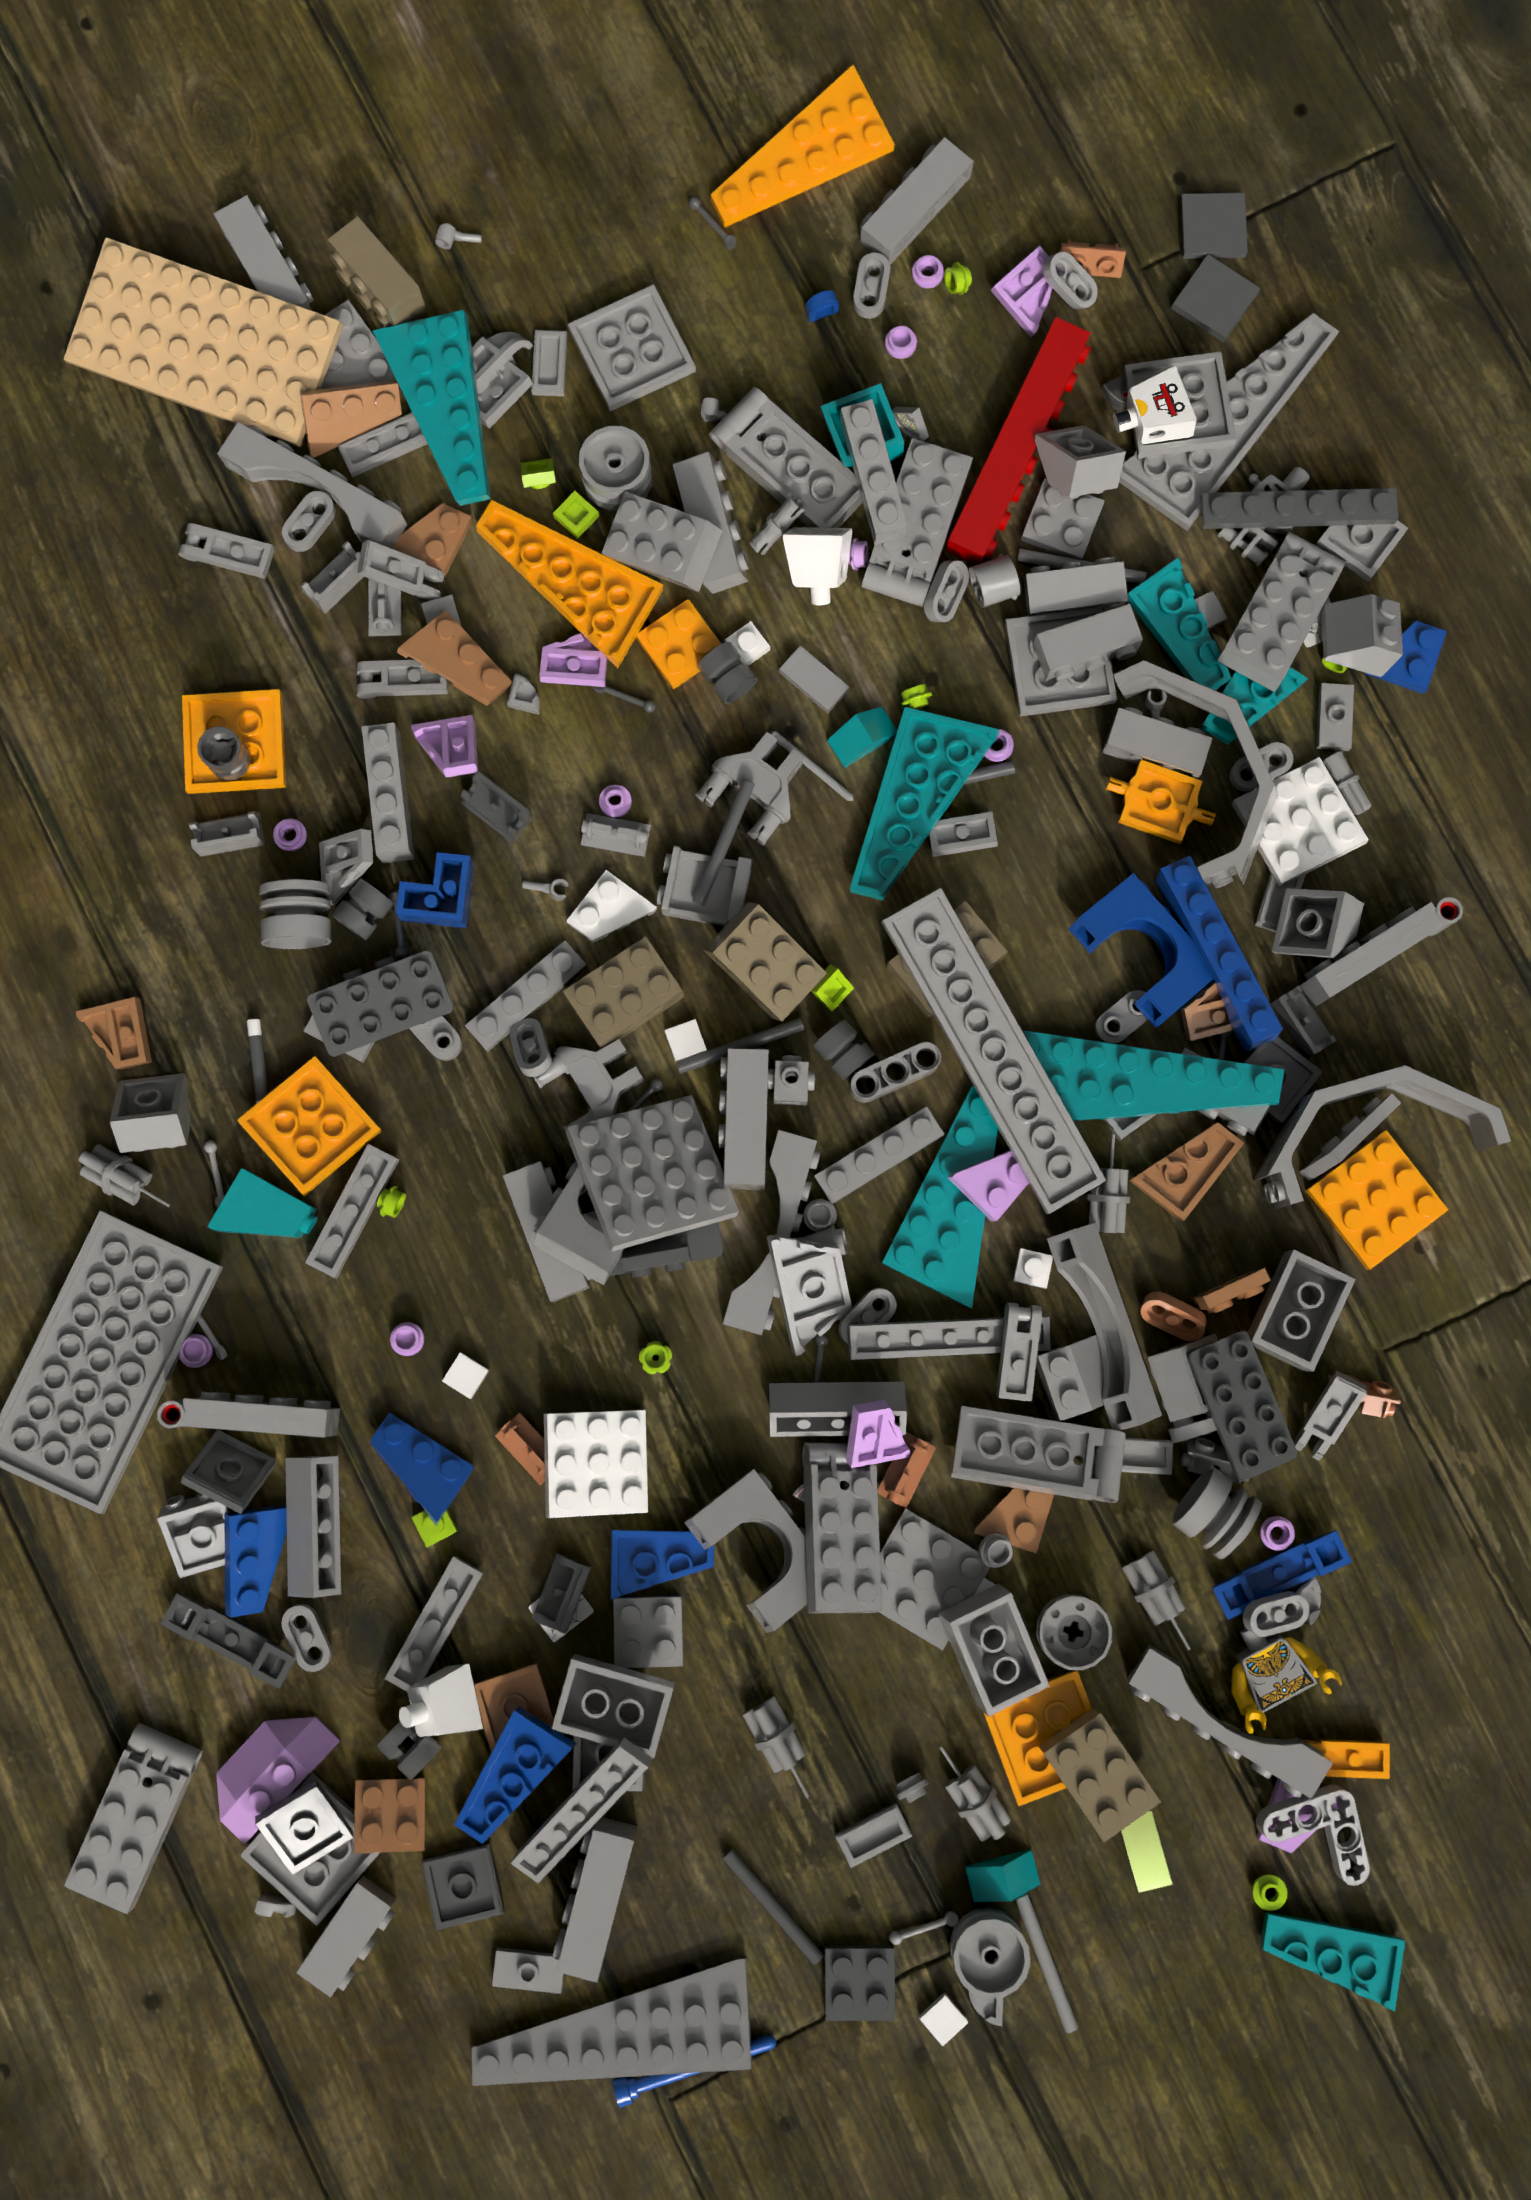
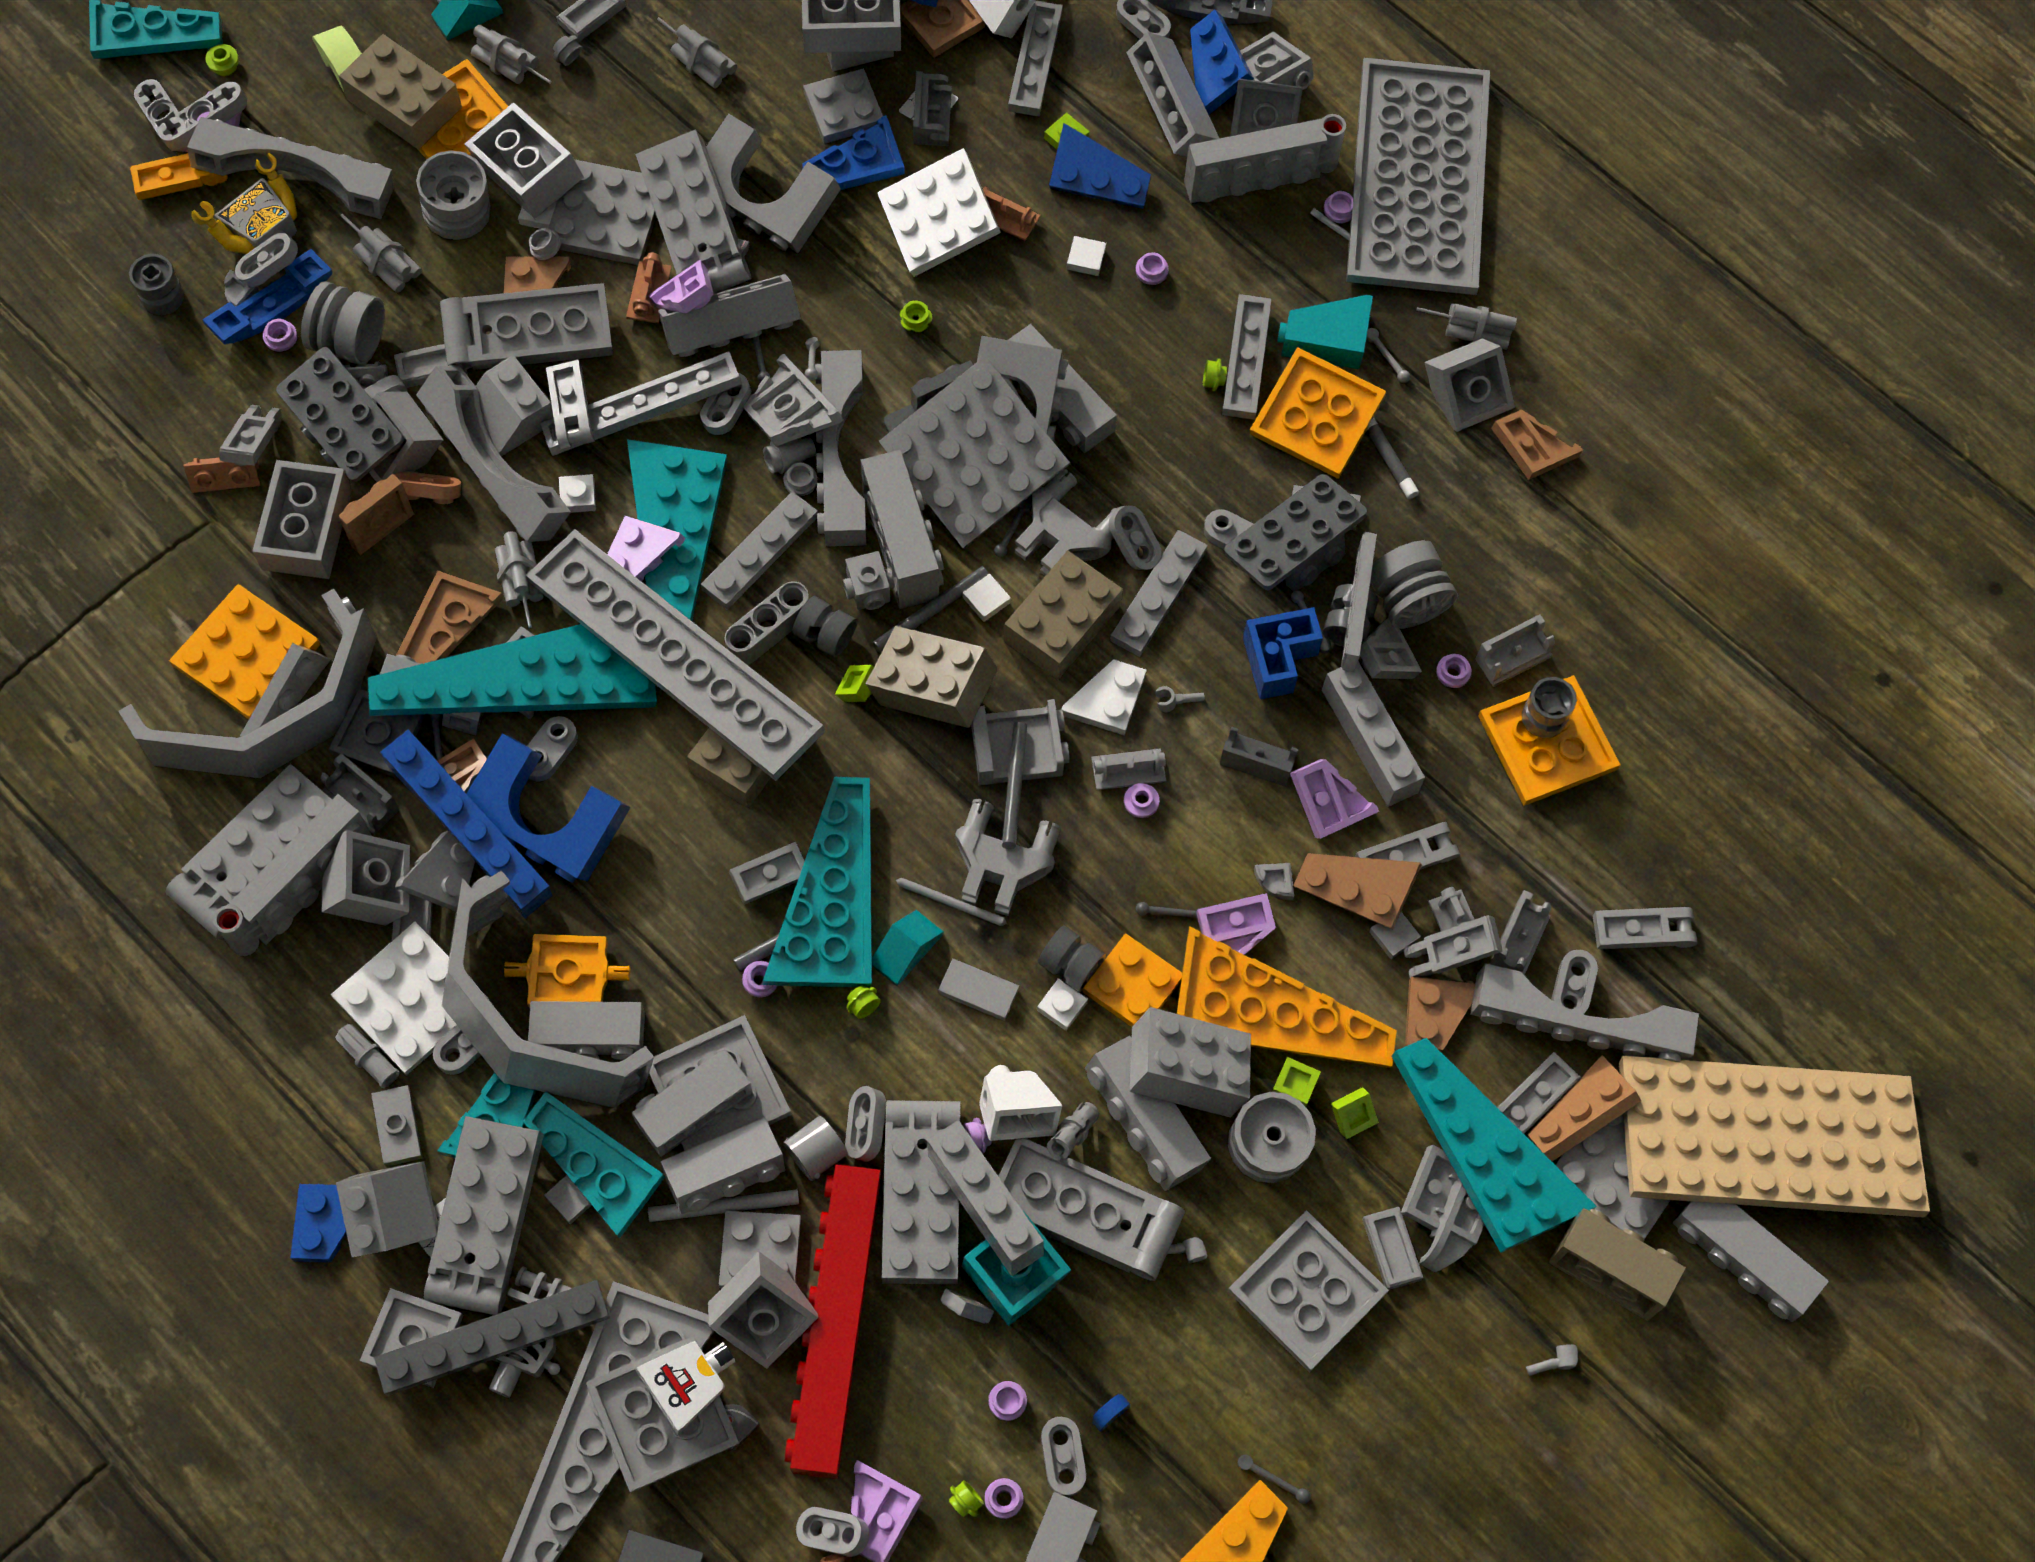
camera: 160 degrees right, 15 degrees down
none -> dark grey wheel [129,254,184,316]
none -> light grey hinge [165,764,332,940]
none -> light grey wing [395,831,475,911]
none -> light grey hinge [805,337,820,381]
none -> light grey tile [1341,532,1377,672]

